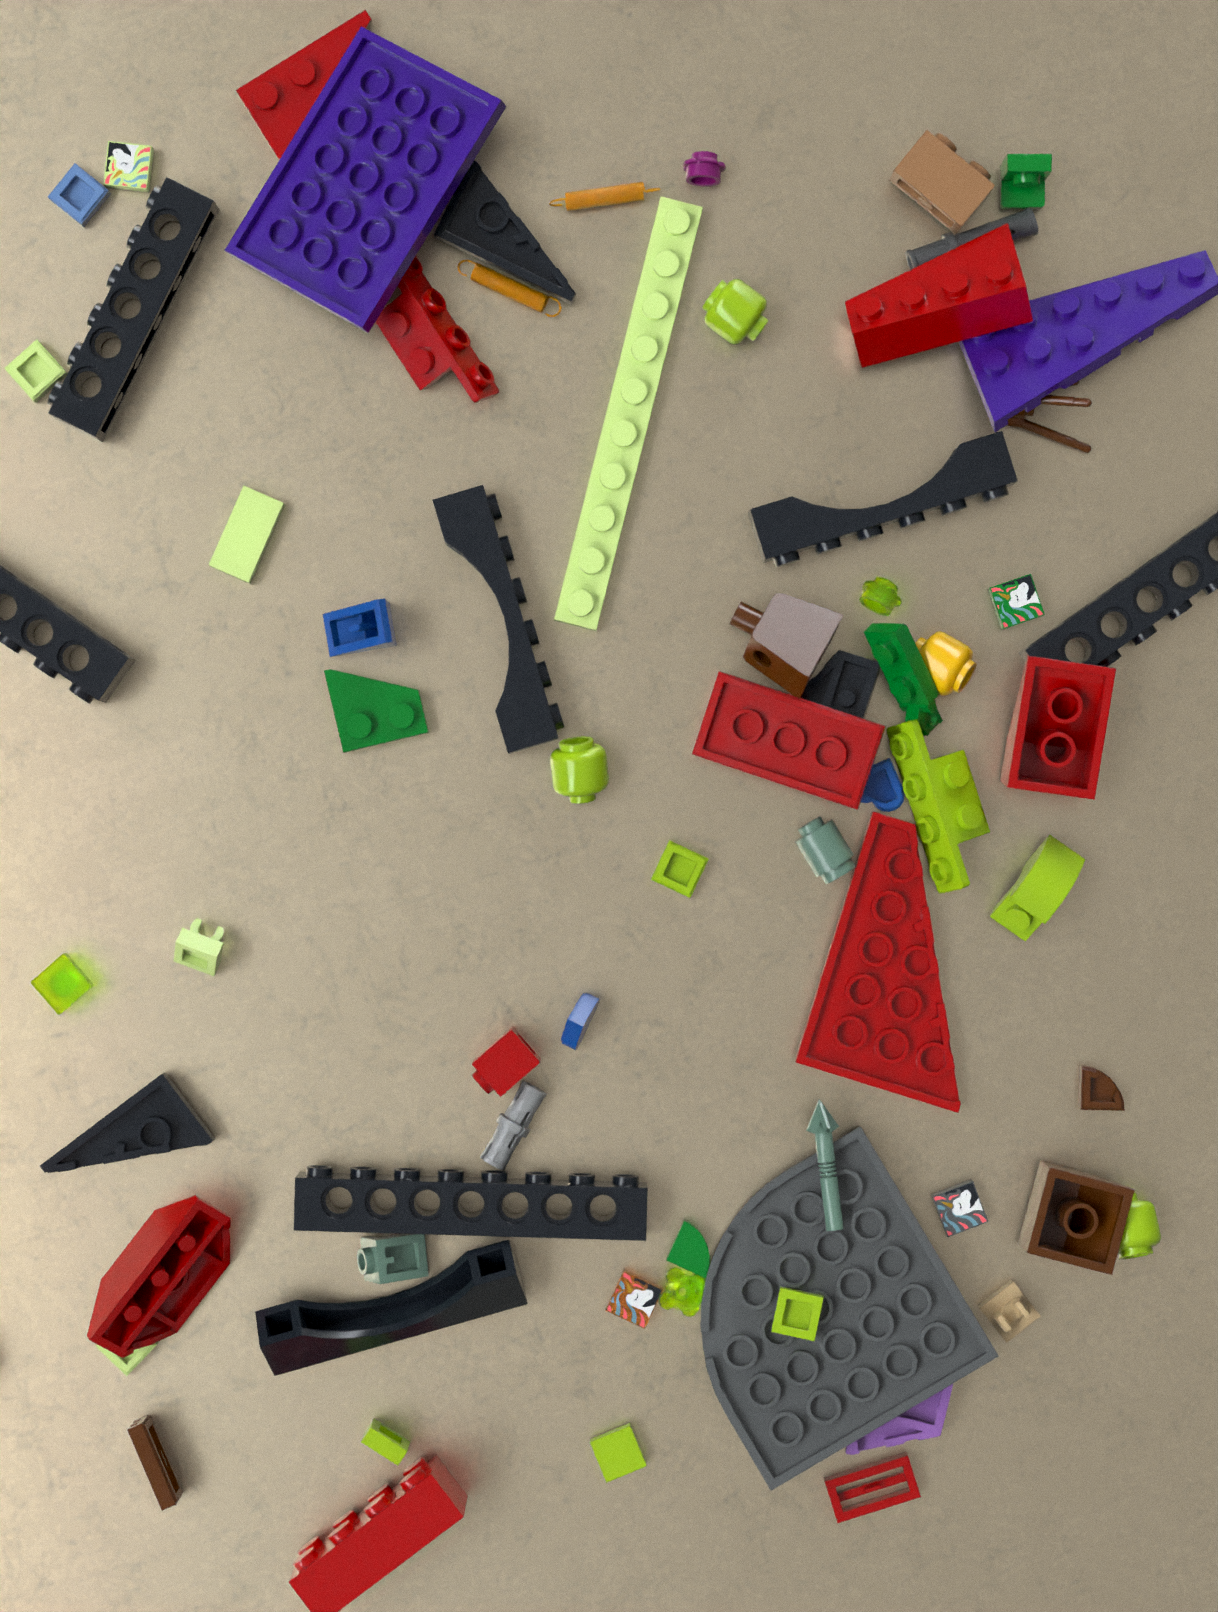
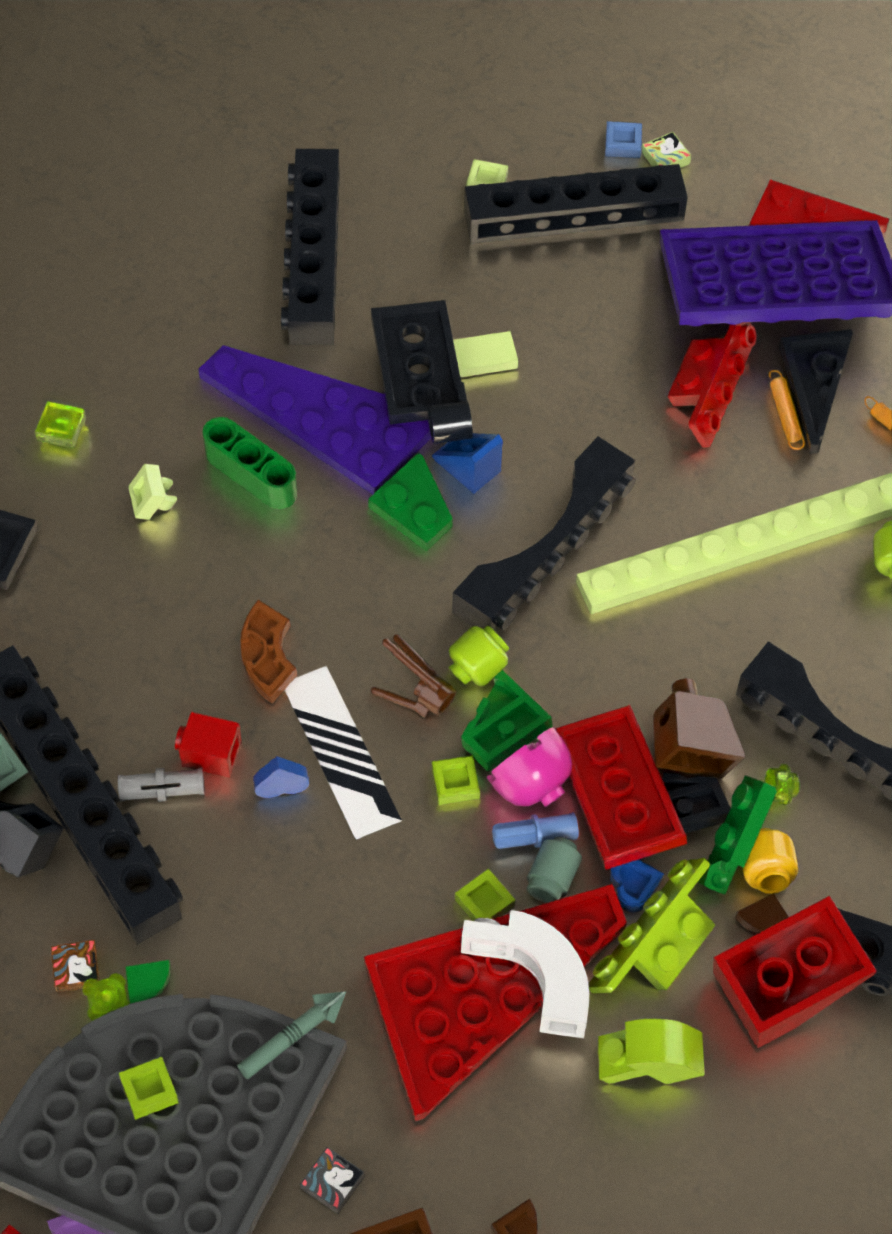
camera: 55 degrees right, 30 degrees down
tile [988,574,1045,630] -> none
none -> dark purple wing [198,345,431,495]
none -> green beam [202,417,298,509]
none -> dark orange tile [241,600,297,704]
none -> white sticker [285,666,402,839]
none -> black hinge [371,300,473,444]
none -> reddish brown plant [371,634,457,718]
none -> lime tile [455,869,516,921]
none -> green wing [461,670,553,772]
none -> white arch [461,910,589,1038]
none -> dark pink cylinder [486,727,572,807]
none -> medium blue axle [492,812,579,849]
none -> reddish brown tile [735,893,789,933]

